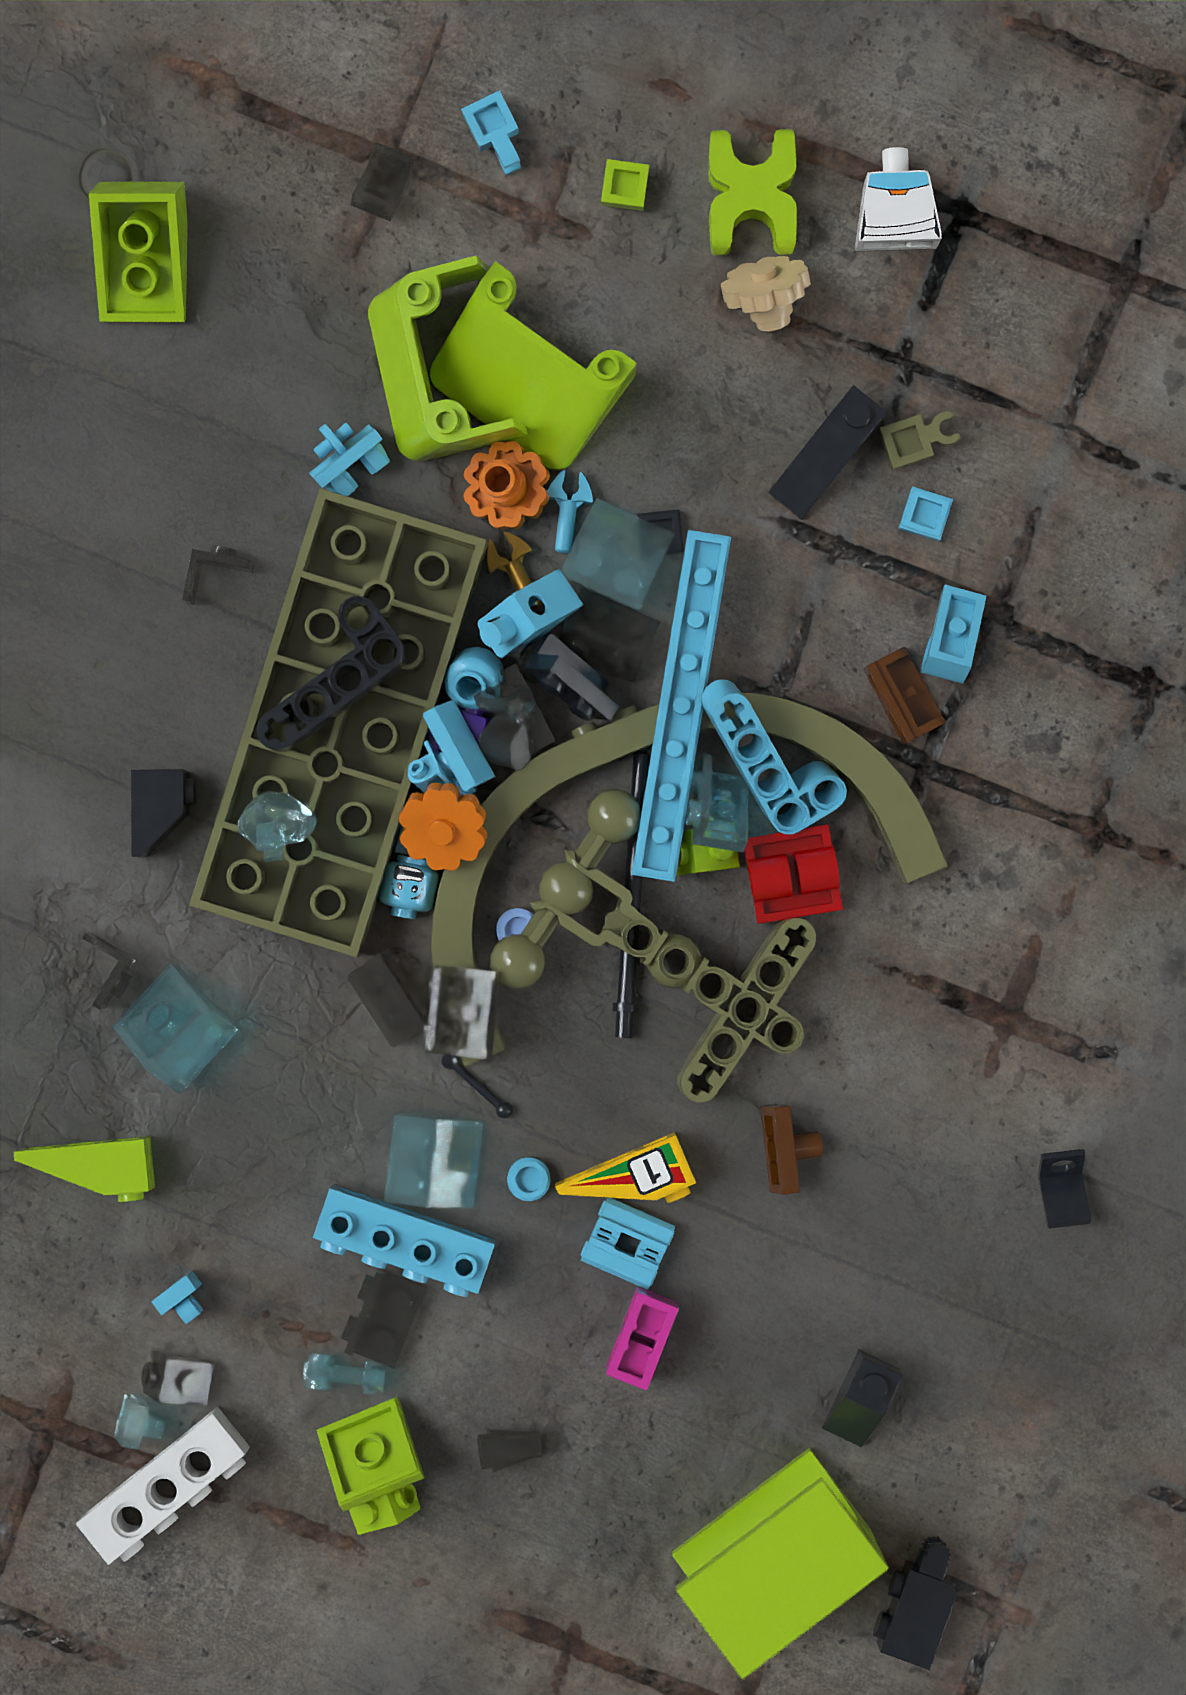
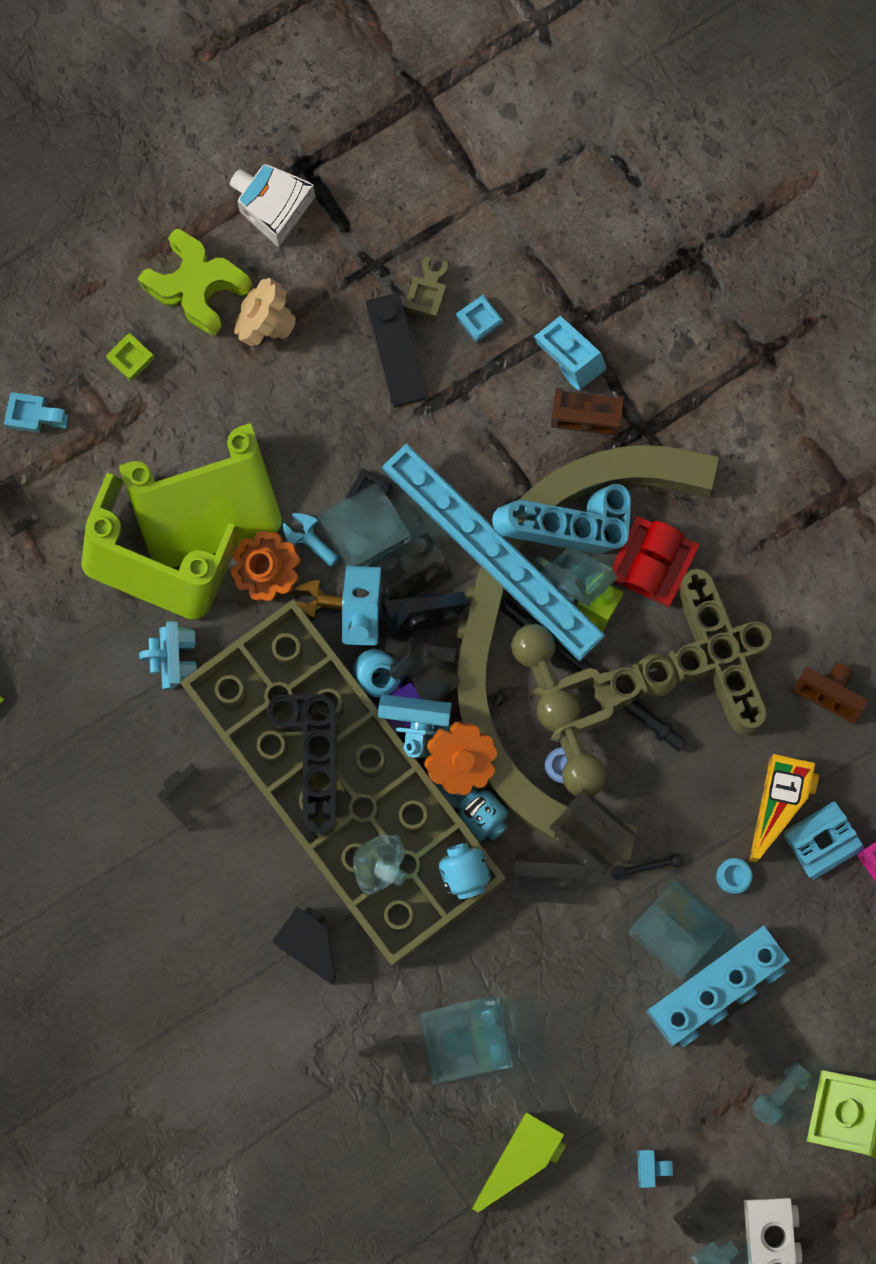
camera: 50 degrees left, 10 degrees down
none -> medium azure head [439,843,491,899]

